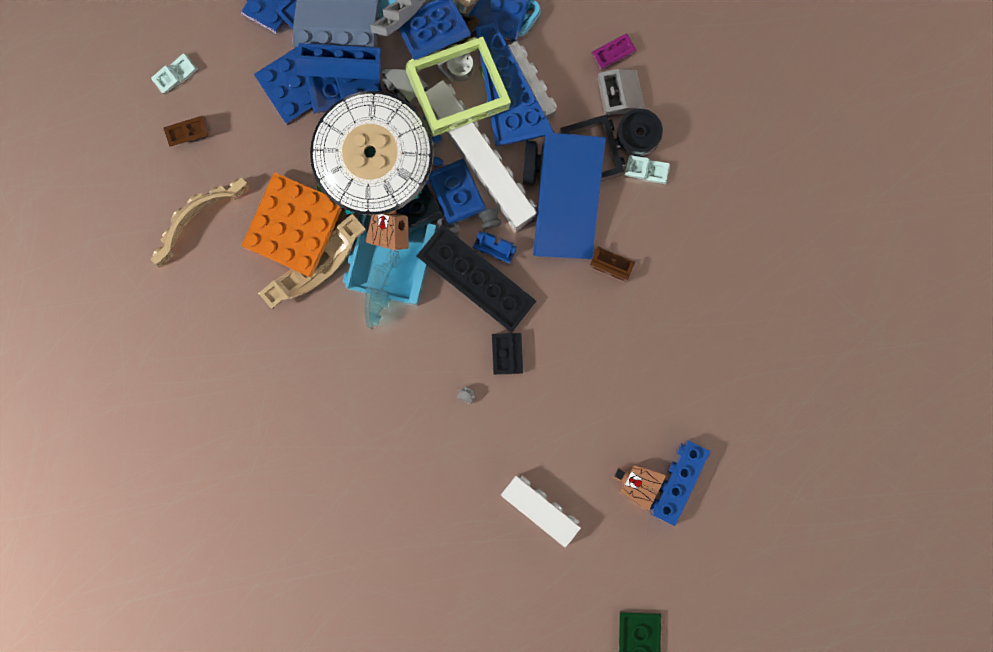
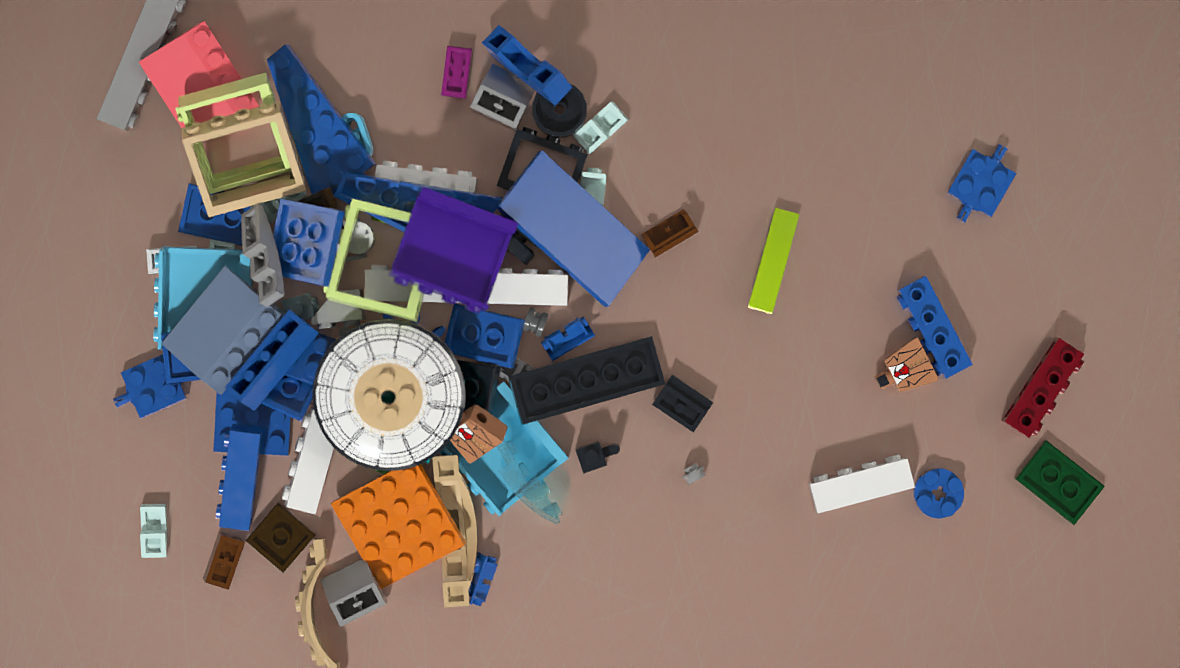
camera: 55 degrees left, 5 degrees up
none -> blue brick [216,424,263,531]
none -> dark brown plate [245,502,316,573]
none -> light aqua bracket [281,293,319,320]
none -> white brick [281,407,334,514]
none -> light grey slope [320,559,388,627]
none -> dark purple panel [388,187,518,313]
none -> blue hinge [469,551,498,606]
none -> blue arch [482,25,572,105]
none -> black brick [575,441,620,474]
none -> light aqua bracket [580,168,607,205]
none -> lime slope [748,207,799,314]
none -> blue plate [913,468,964,519]
none -> blue plate [948,144,1017,223]
none -> dark red brick [1001,337,1084,438]

